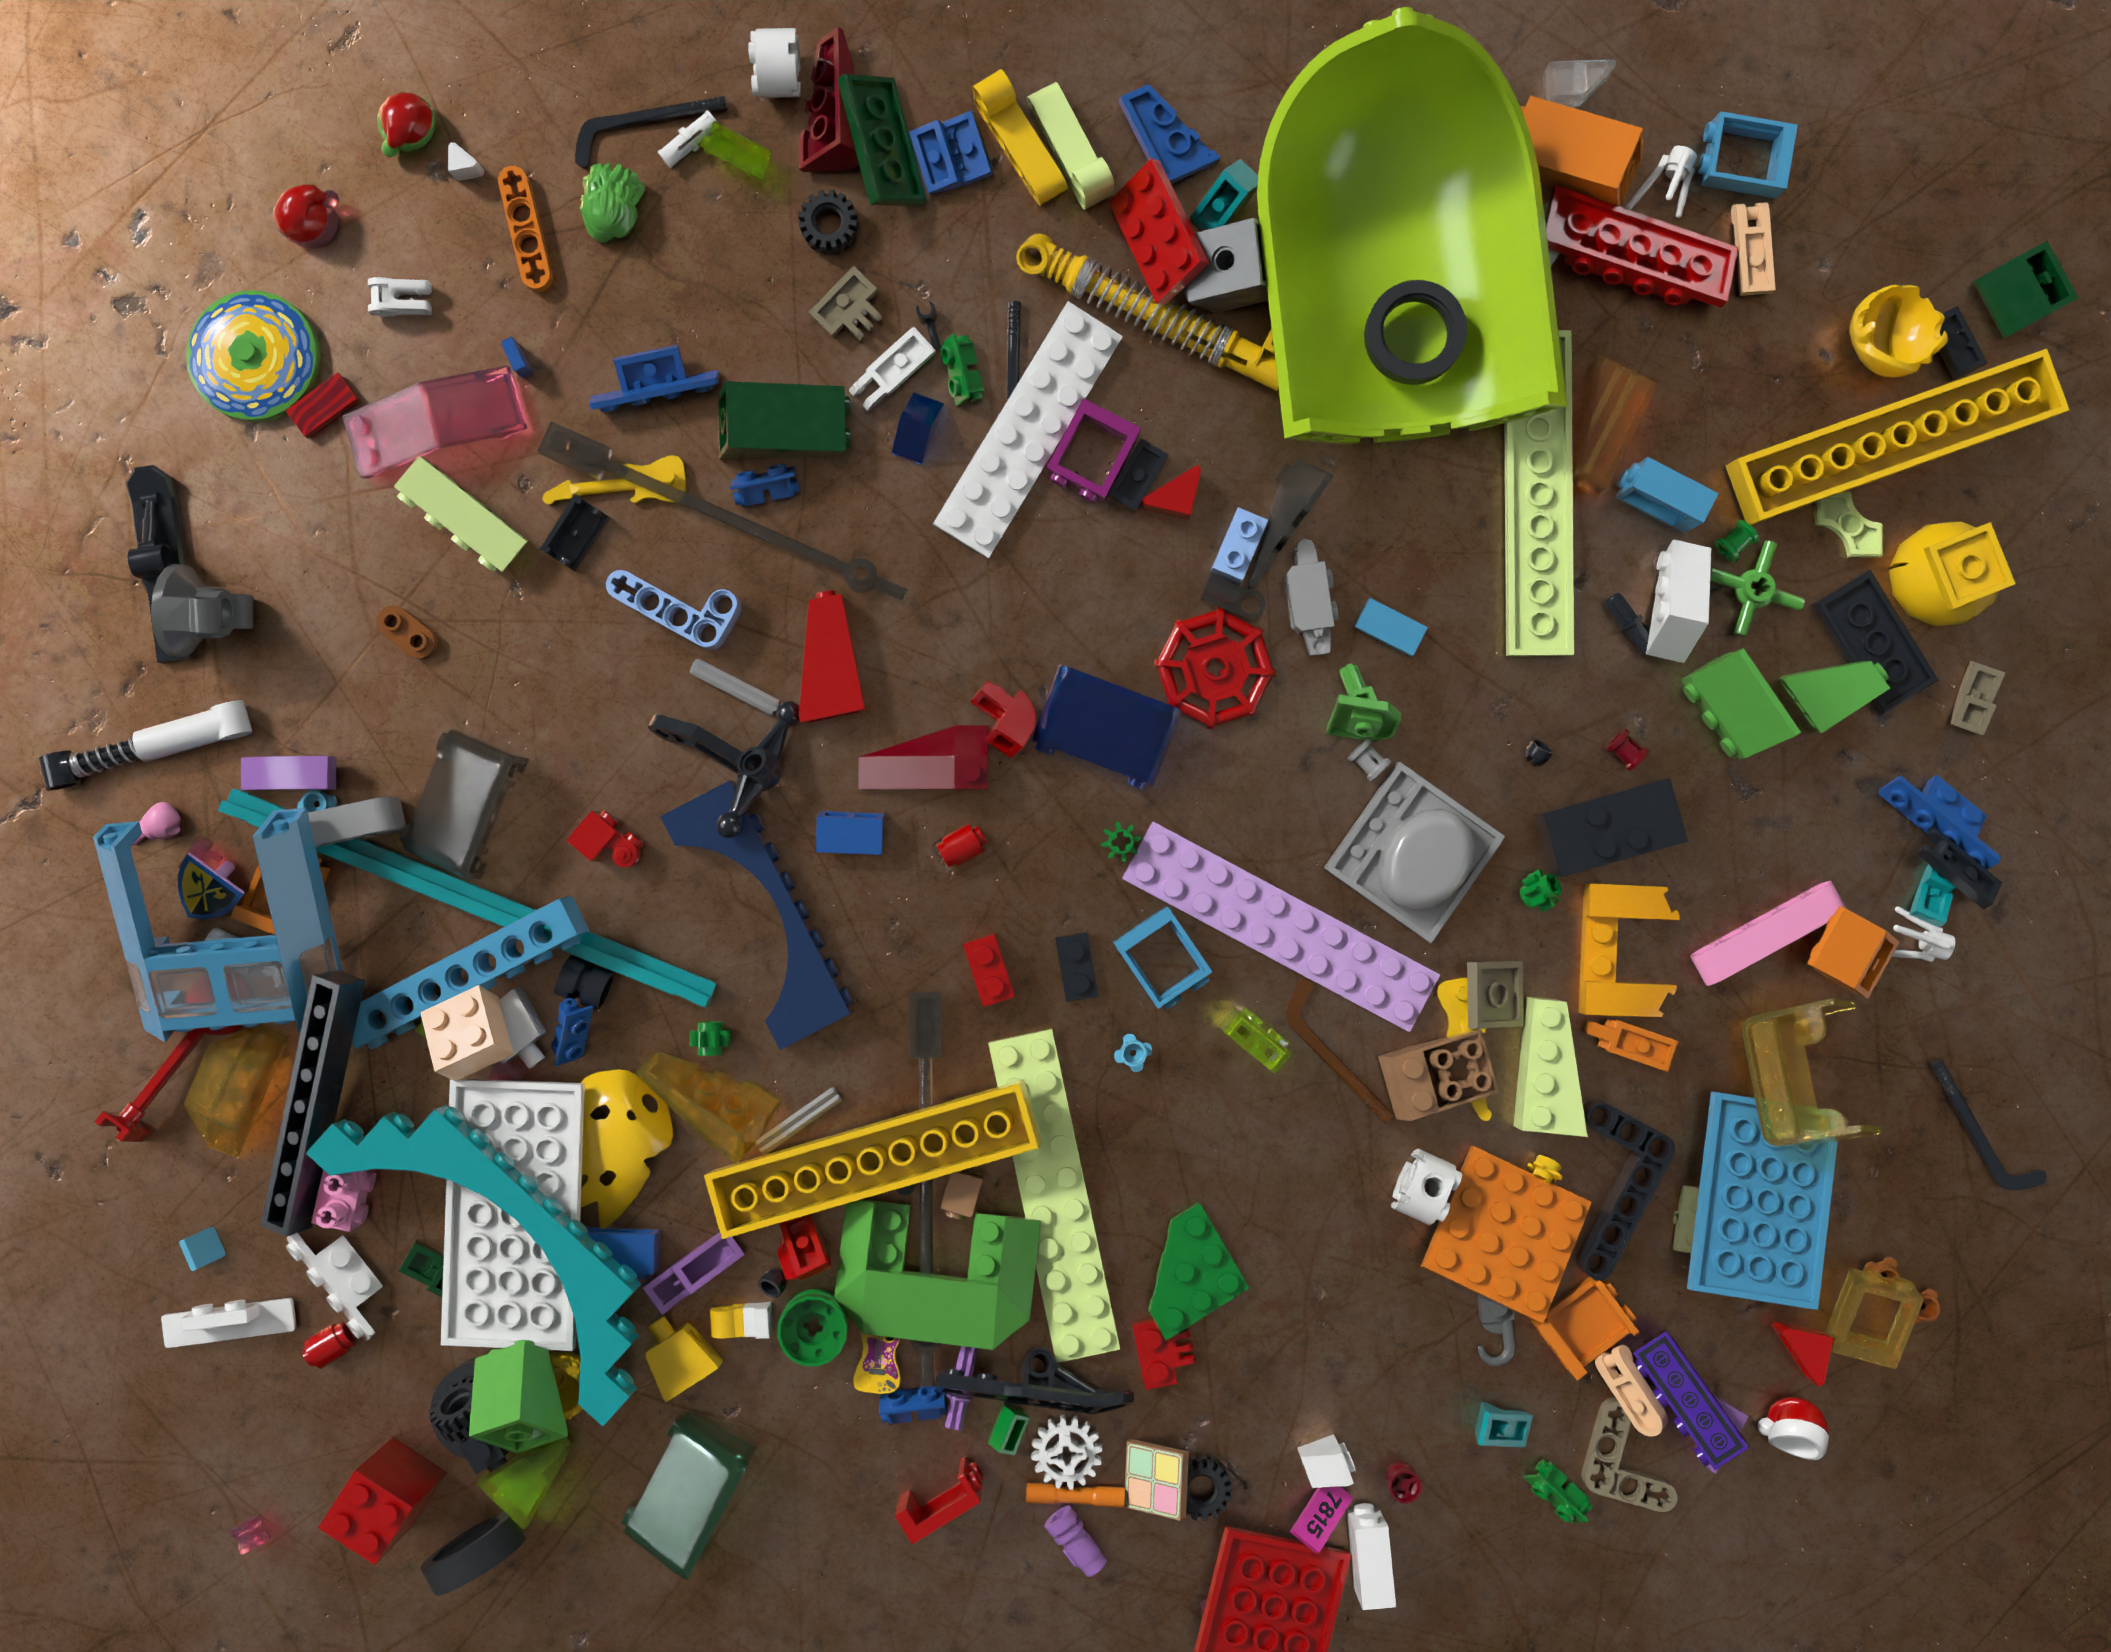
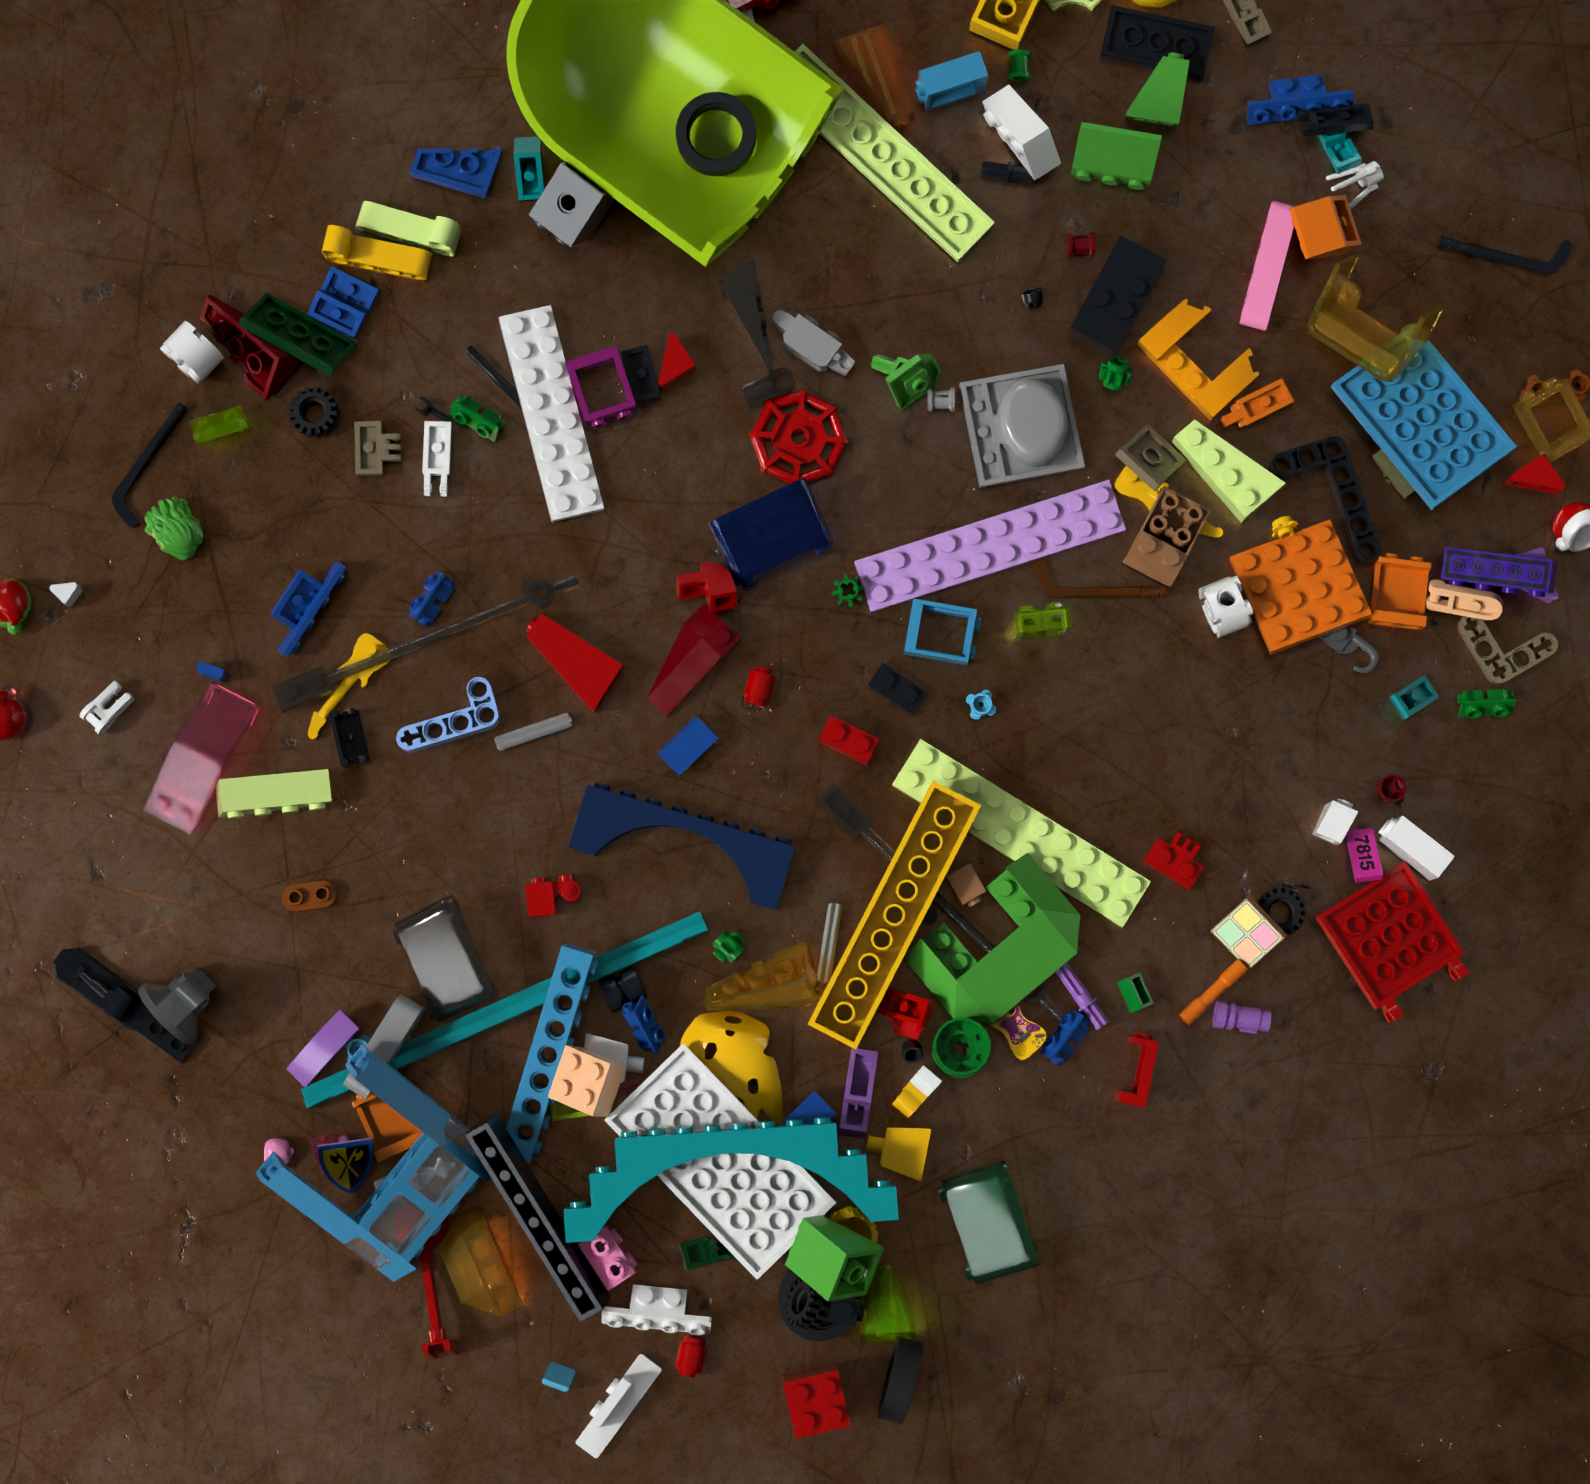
camera: 40 degrees left, 5 degrees down
piece [37,700,253,791] -> none
dish [186,290,321,422] -> none
tile [285,372,360,439] -> none
orange beam [498,166,553,293] -> none
black piece [648,701,800,838] -> none
white pin [657,110,720,168] -> none
dark green slope [718,381,851,460] -> none
clear blue slope [891,392,944,465] -> none
black piece [934,1348,1134,1415] -> none
yellow piece [1016,233,1279,391] -> none
white gear [1031,1414,1102,1489] -> none
red plate [1109,158,1209,306] -> none
green plate [1148,1202,1249,1340] -> none
light blue brick [1210,507,1268,585] -> none
dark azure tile [1354,598,1428,657] -> none
bright green bar [1710,541,1805,637] -> none

